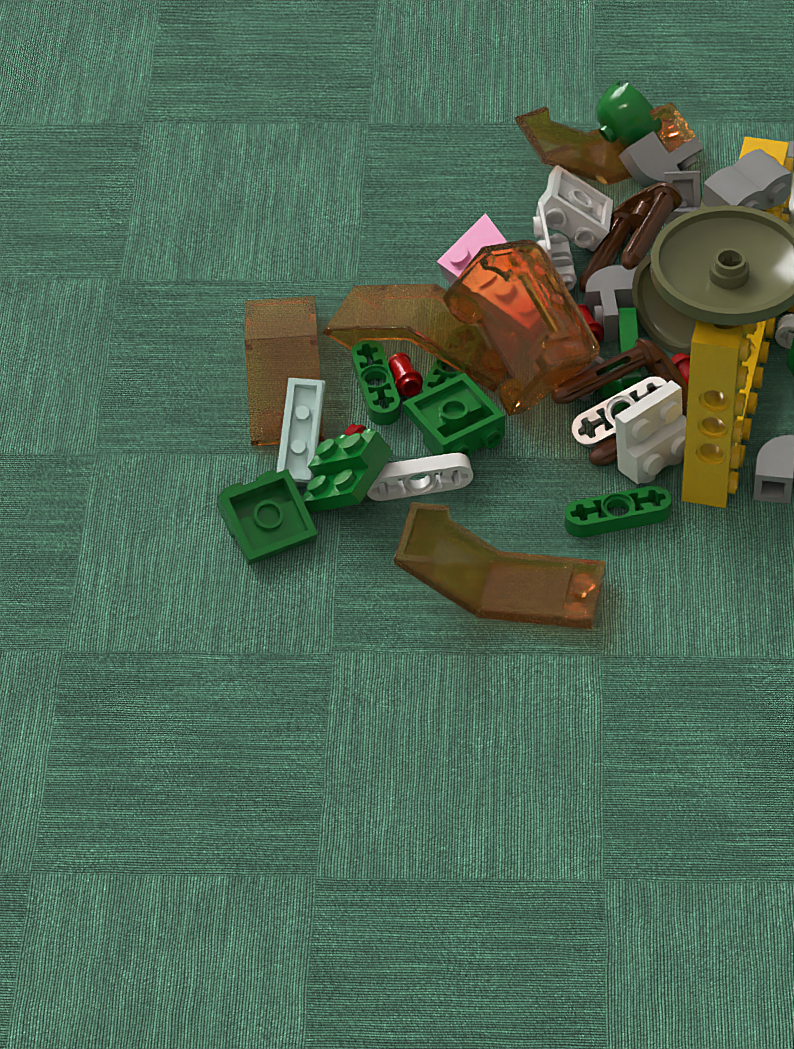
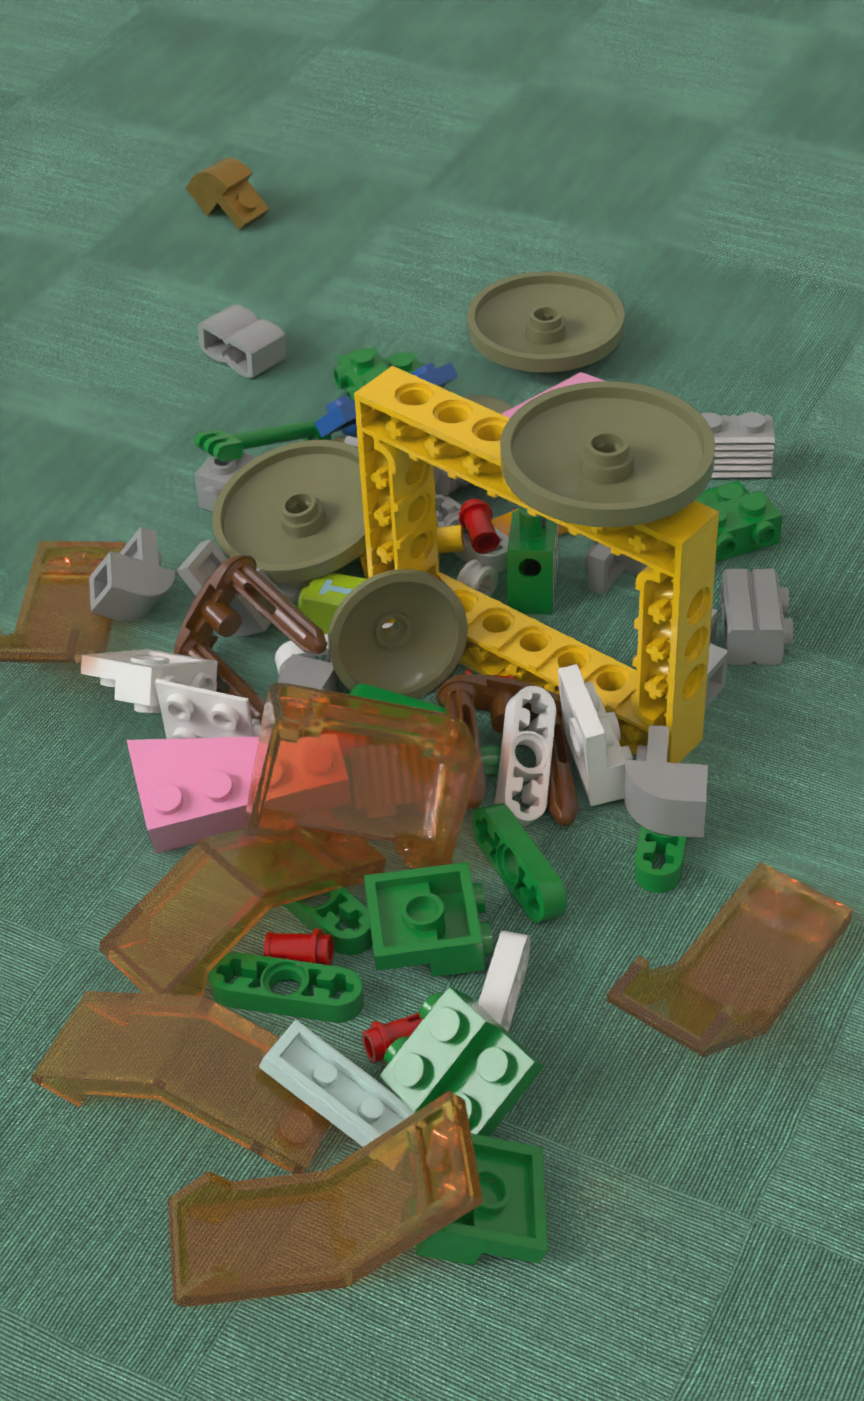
camera: 65 degrees left, 5 degrees down
green cylinder [596,80,663,147] -> none
light grey brick [703,149,792,211] -> none
none -> clear orange windscreen [168,1091,483,1307]
none -> green beam [472,803,567,923]
none -> light grey brick [624,725,708,838]

